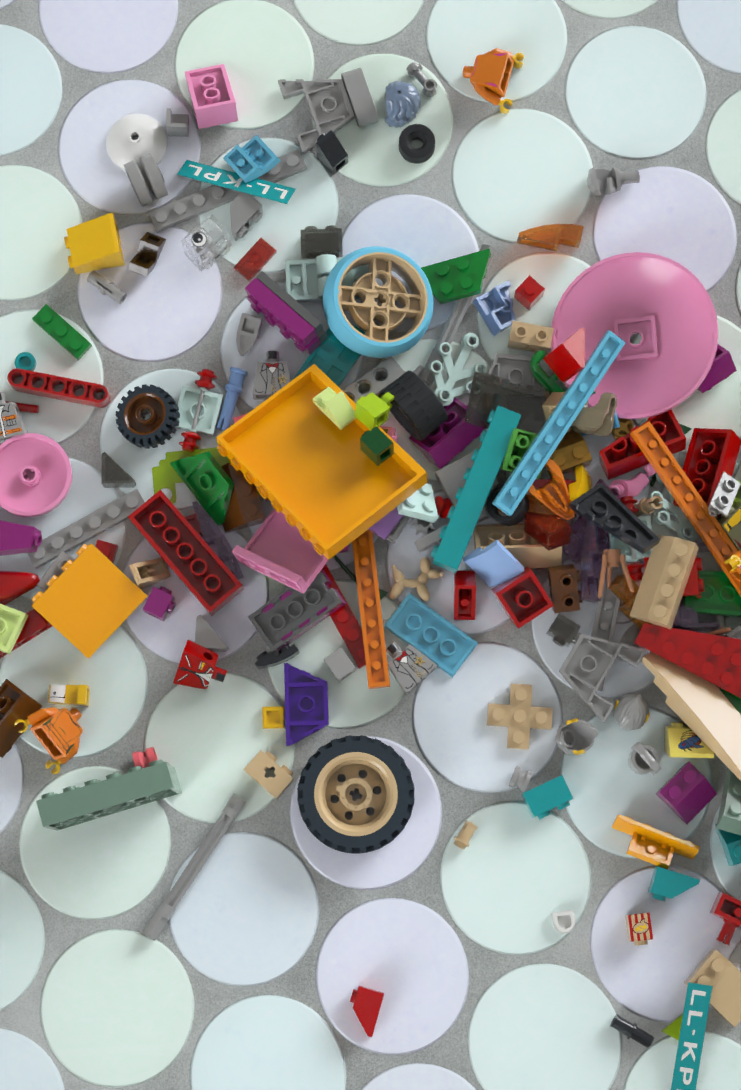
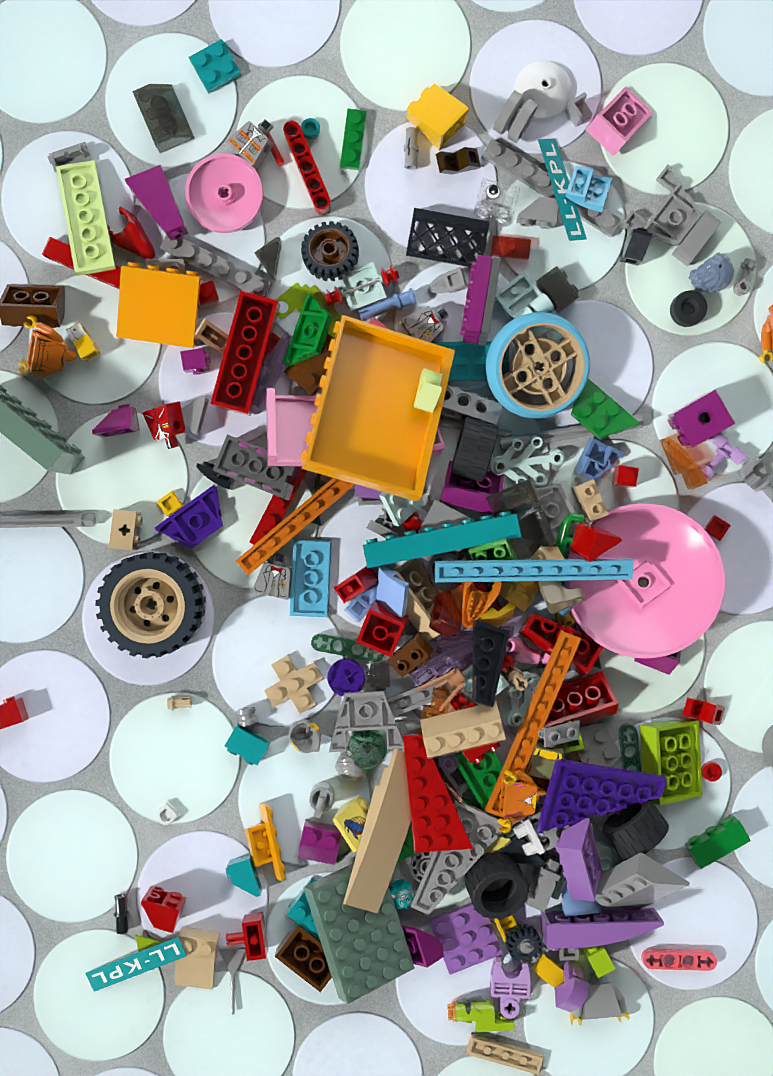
camera: 55 degrees right, 10 degrees up
coral wheel [132,747,158,768] -> none
light grey panel [324,648,356,682] -> none
lime brick [354,392,394,430] -> none
dark green brick [360,426,394,466] -> none
tan piece [390,557,443,602] -> none
brick [625,913,653,946] -> none
none -> magenta slope [92,404,140,438]
none -> red slope [141,886,187,933]
none -> clear green beam [311,633,384,662]
none -> dark purple tile [327,658,365,696]
none -> light blue plate [344,587,377,622]
none -> clear green plate [347,730,386,769]
none -> black fence [406,208,490,268]
none -> magenta brick [667,389,735,448]
none -> lavender bar [698,432,748,480]
none -> red tile [704,515,731,541]

